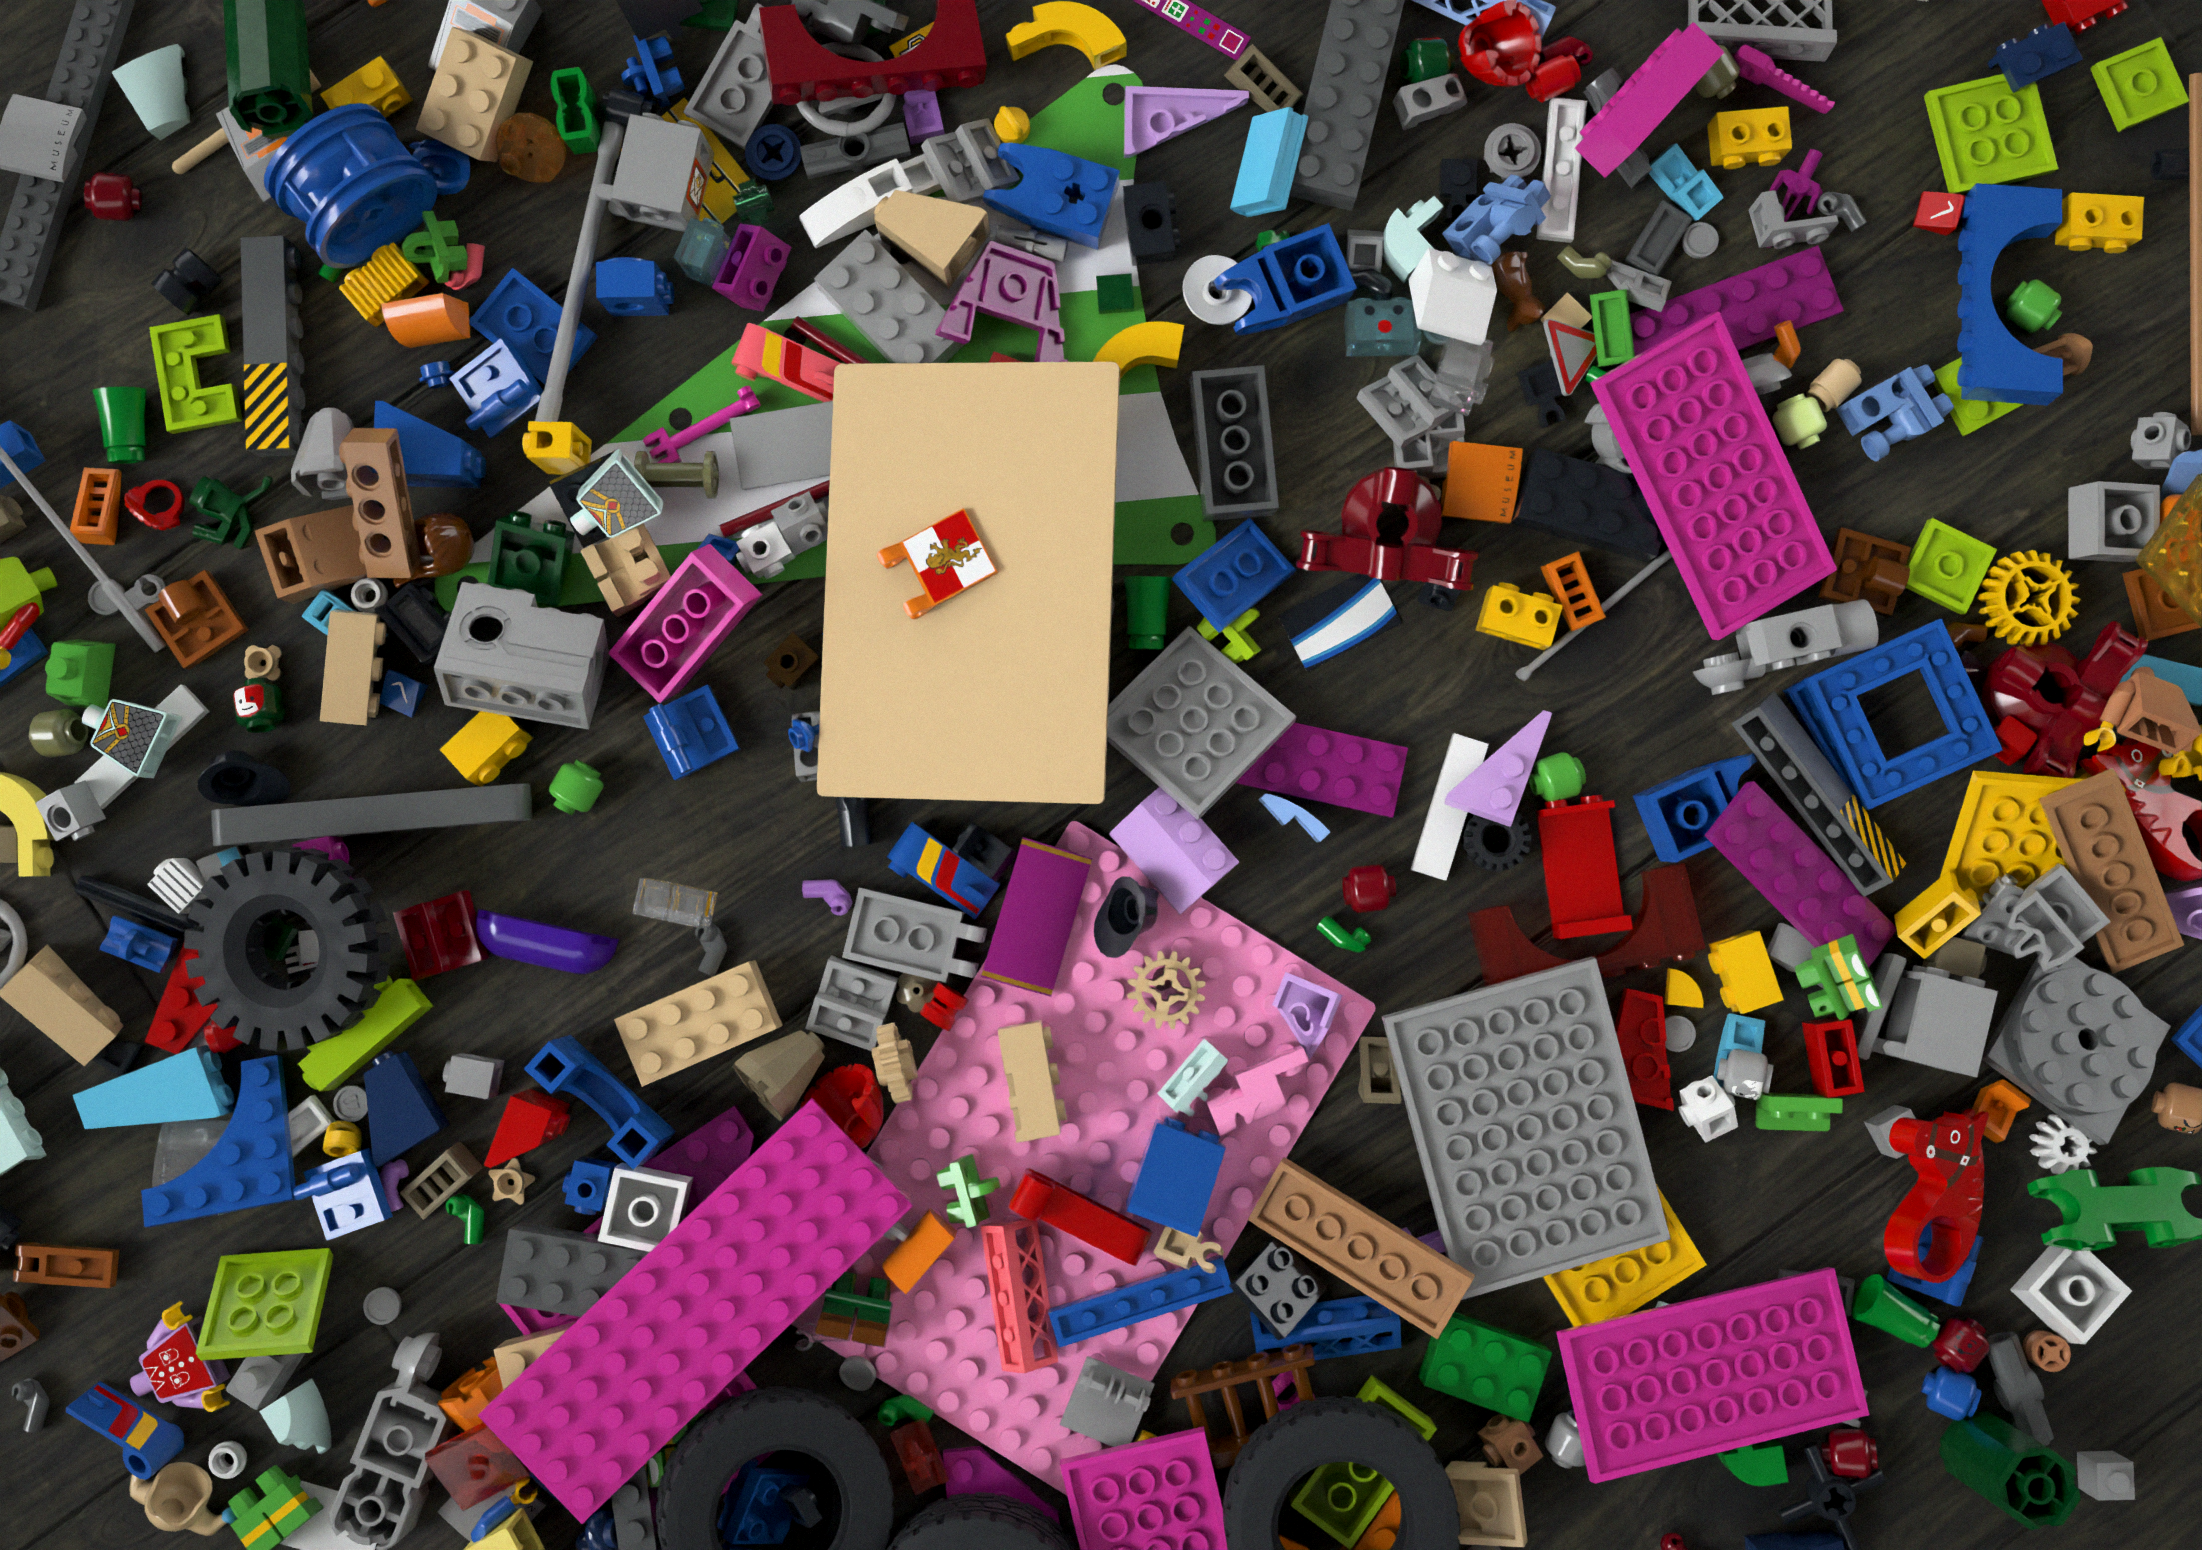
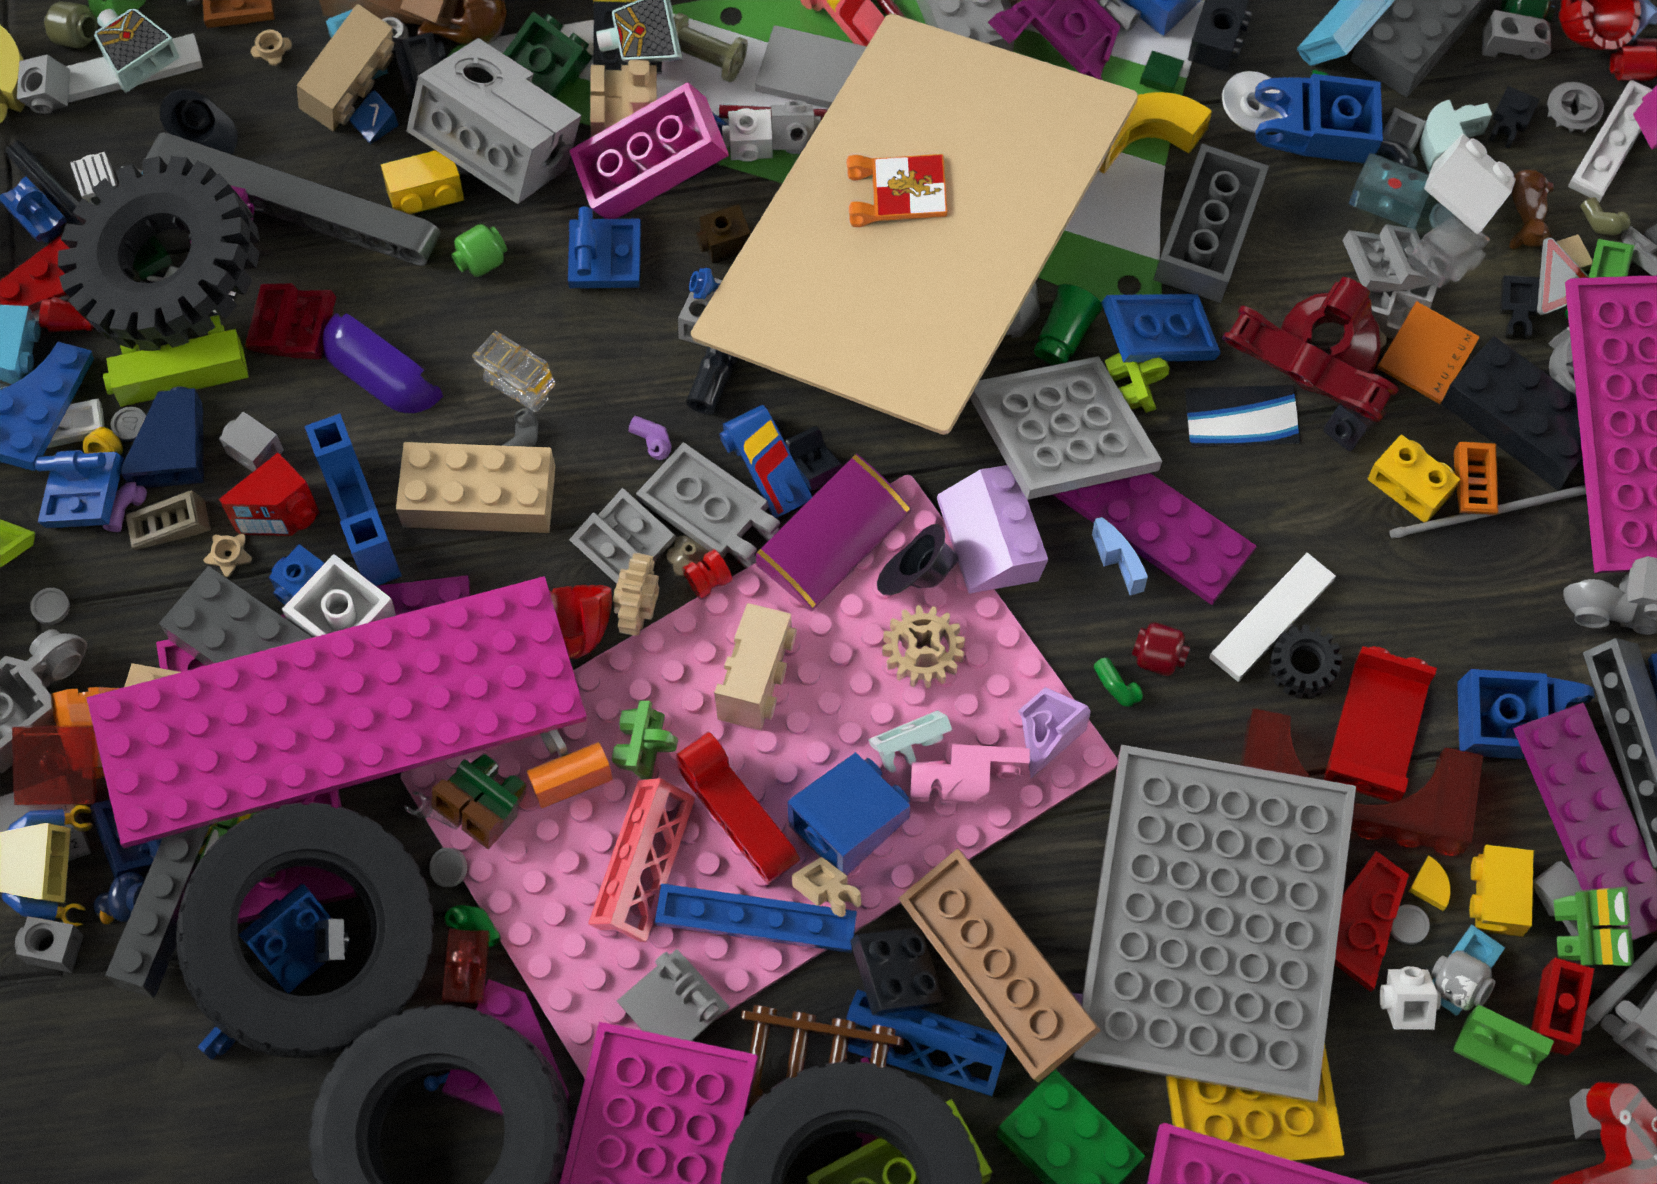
camera: 25 degrees right, 20 degrees down
dark green head [233,678,285,733] -> none
green arm [446,1194,484,1244] -> none
dark pink hinge [642,385,761,463] -> none
dark tan cone [732,1030,825,1121] -> none
dark tan slope [1358,1037,1401,1104] -> none
medium blue hips [1442,174,1551,264] -> none
lavender wing [1444,710,1552,827] -> none
bright green head [1529,752,1586,802] -> none

